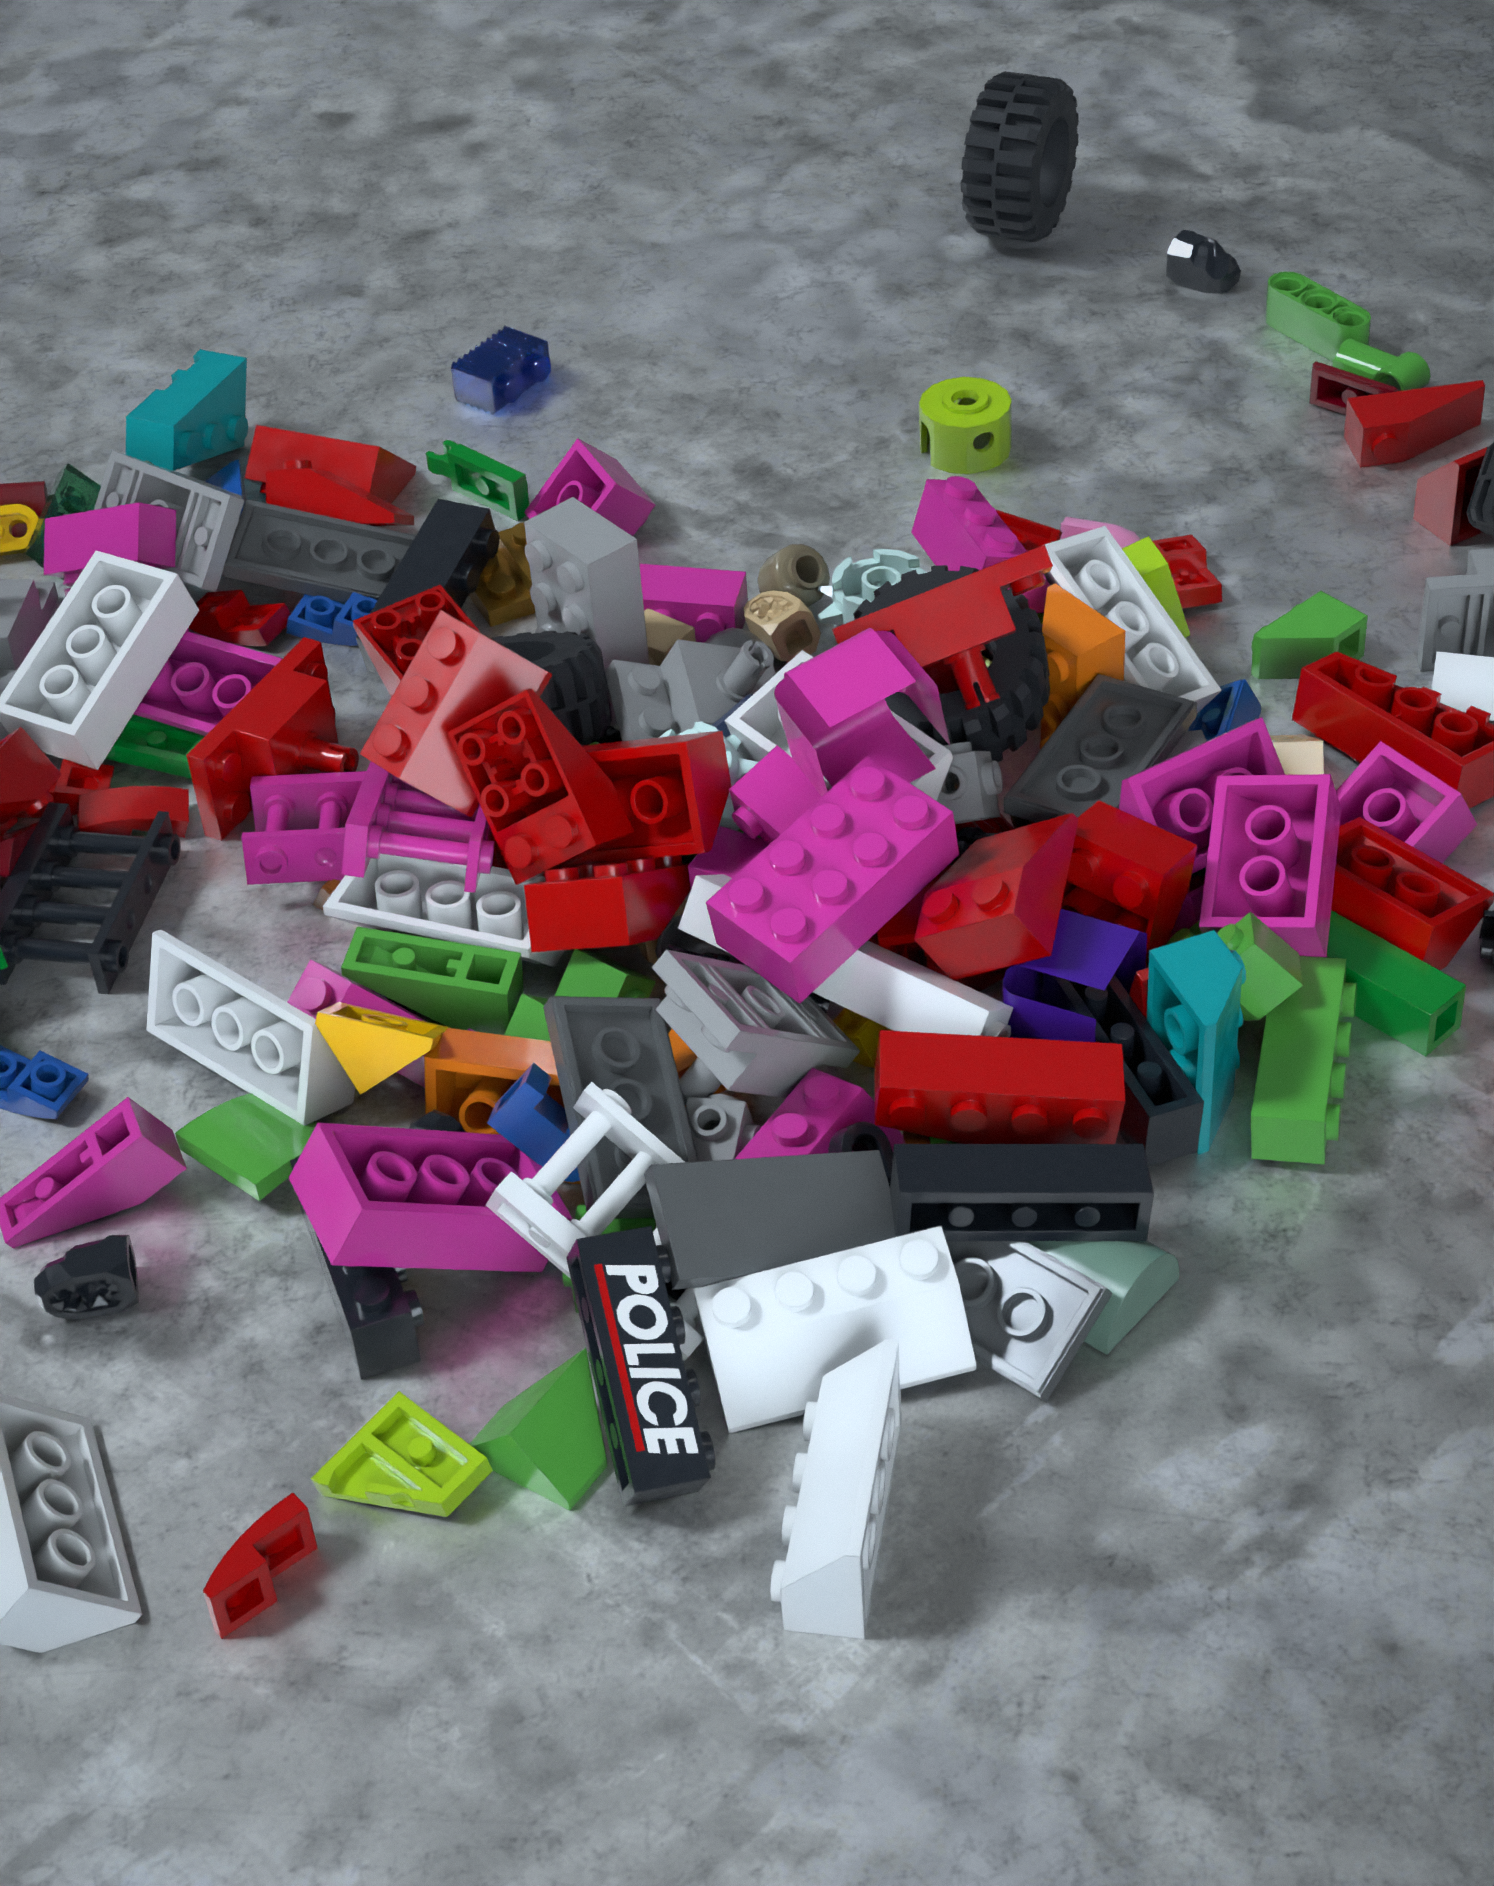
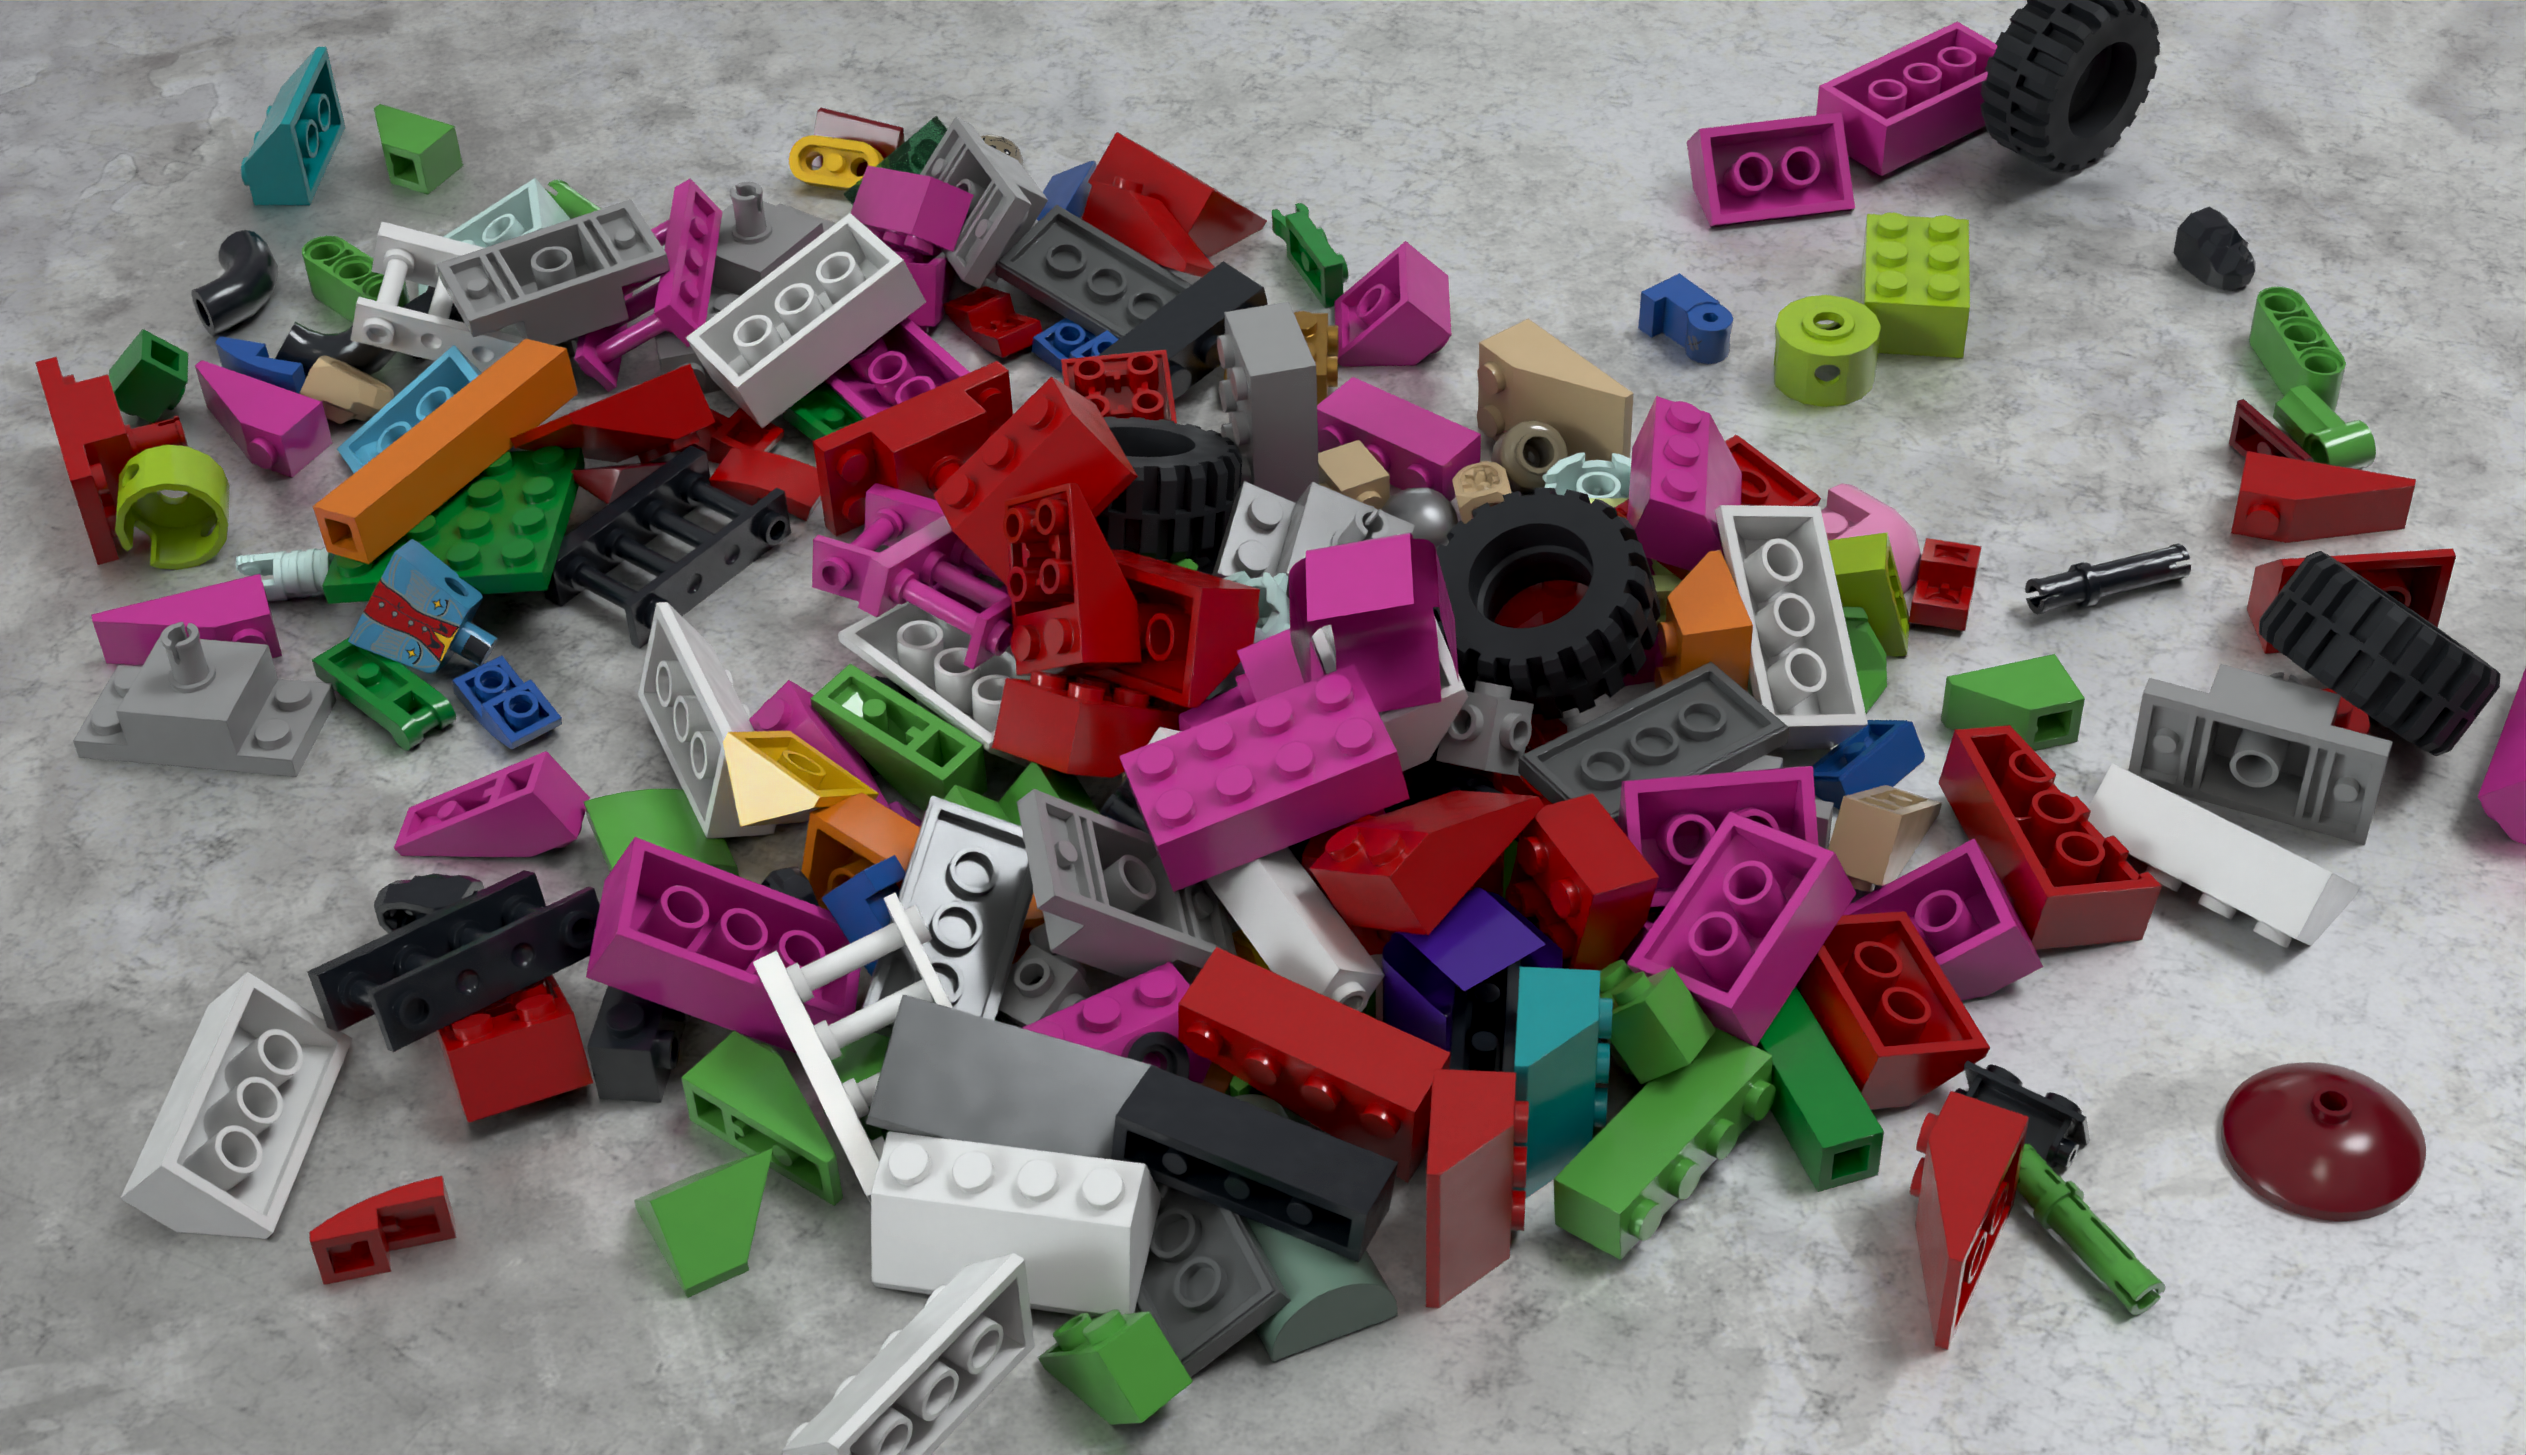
camera: 25 degrees right, 0 degrees up
teal wedge [126,349,248,471] -> none
lime wing [311,1391,493,1517] -> none
clear blue brick [451,325,551,415] -> none
black brick [566,1226,715,1507] -> none
red brick [832,545,1053,711] -> none
none -> black fence [307,870,600,1052]
none -> red slope [436,974,594,1123]
none -> bright green slope [681,1031,843,1206]
none -> bright green slope [1037,1309,1193,1425]
none -> red slope [1426,1069,1529,1308]
none -> tan slope [1477,319,1634,461]
none -> blue leg [1638,273,1733,364]
none -> dark pink slope [1687,112,1855,227]
none -> dark pink brick [1816,22,1998,176]
none -> lime brick [1861,212,1970,358]
none -> black pin [2025,543,2191,615]

